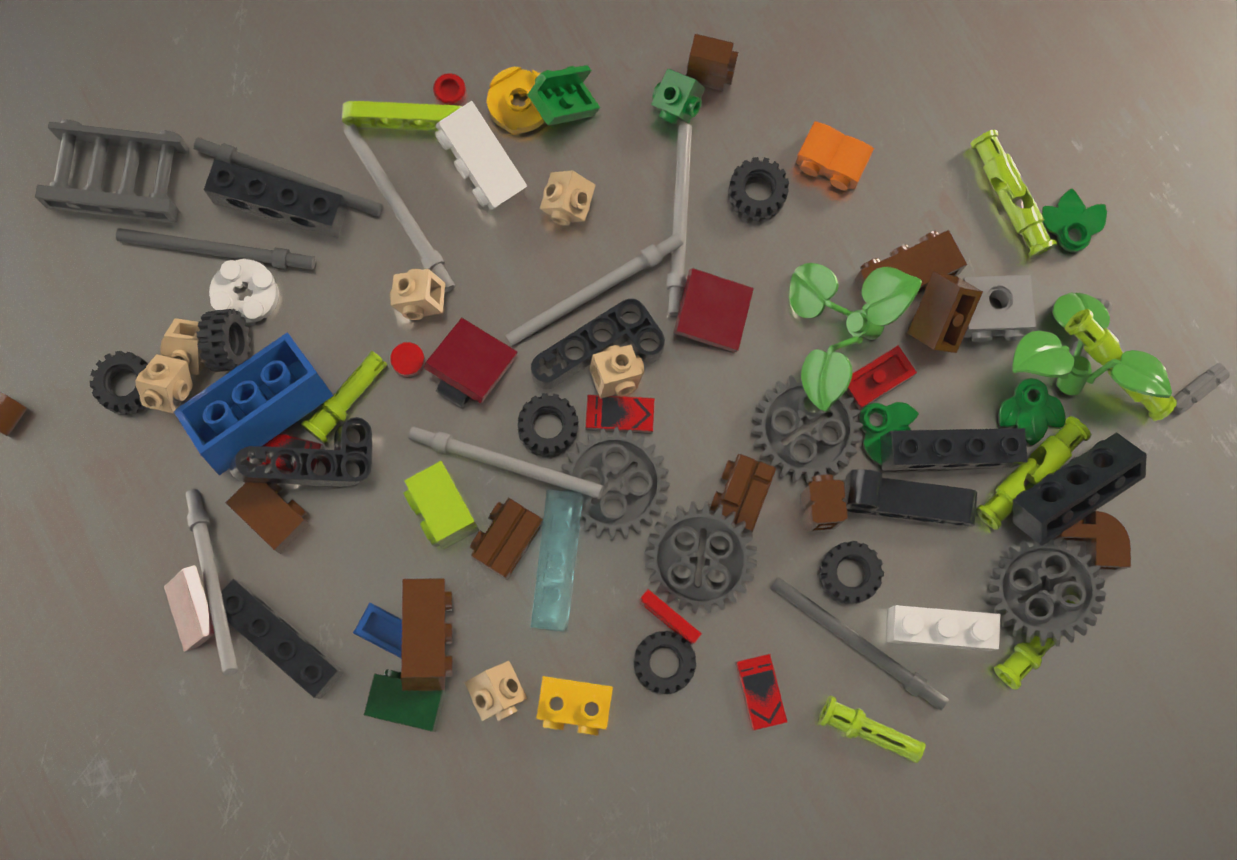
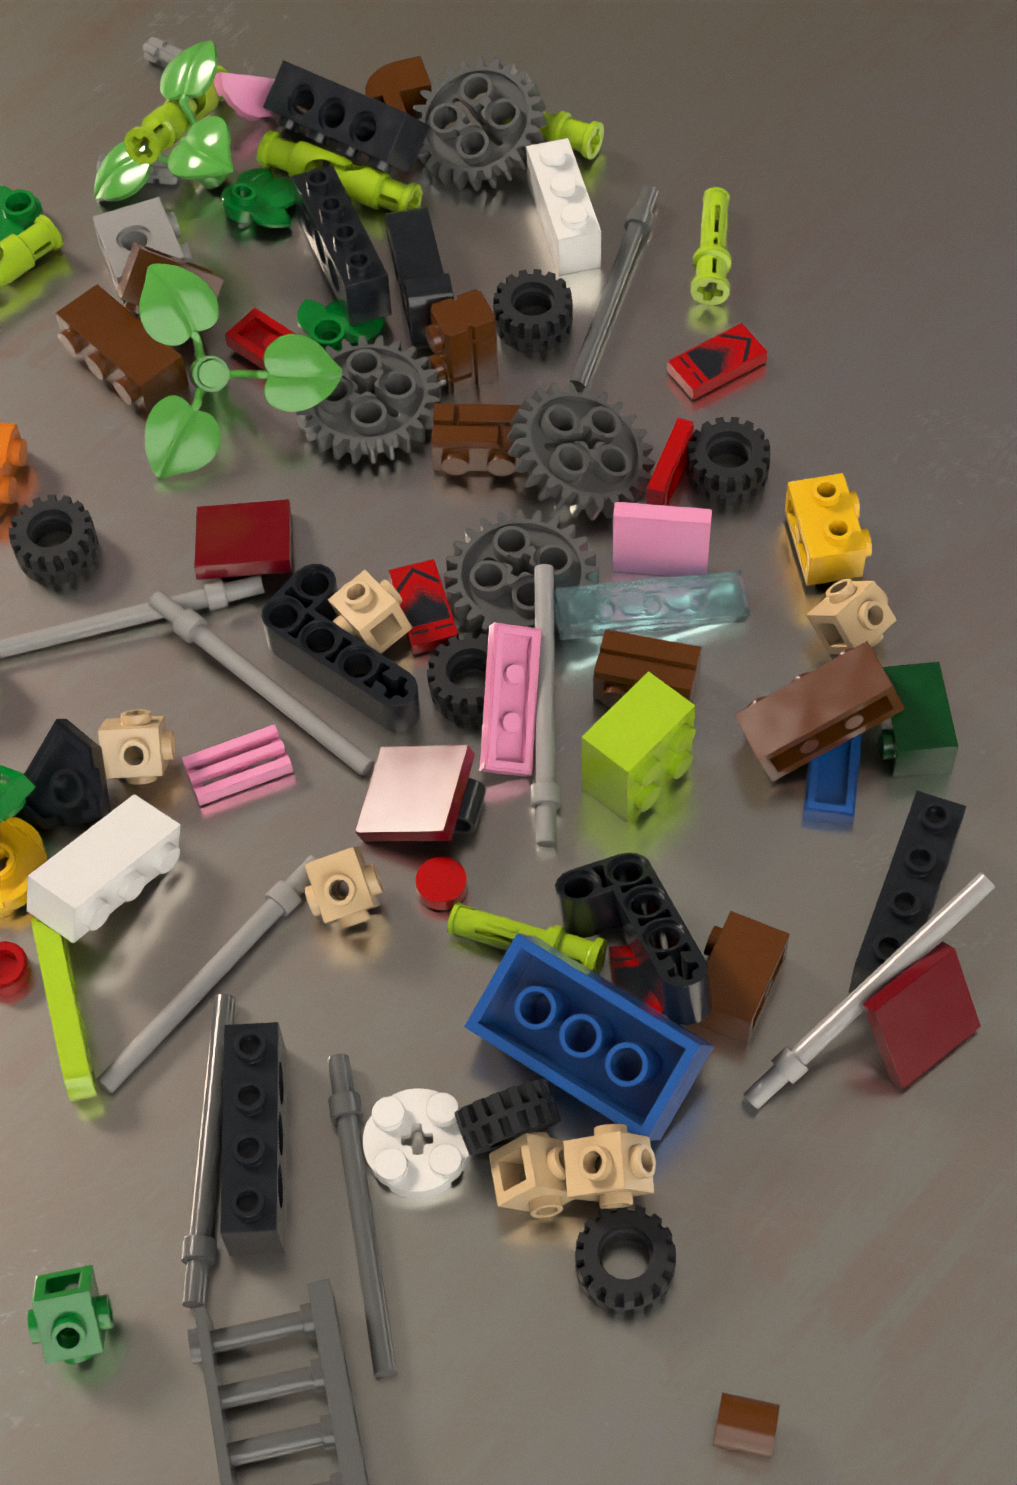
camera: 100 degrees left, 20 degrees down
none -> black plate [20,719,111,830]
none -> green brick [27,1265,114,1364]
none -> bright pink tile [182,724,293,806]
none -> bright pink tile [213,72,275,121]
none -> bright pink tile [479,622,541,777]
none -> bright pink tile [612,502,712,579]

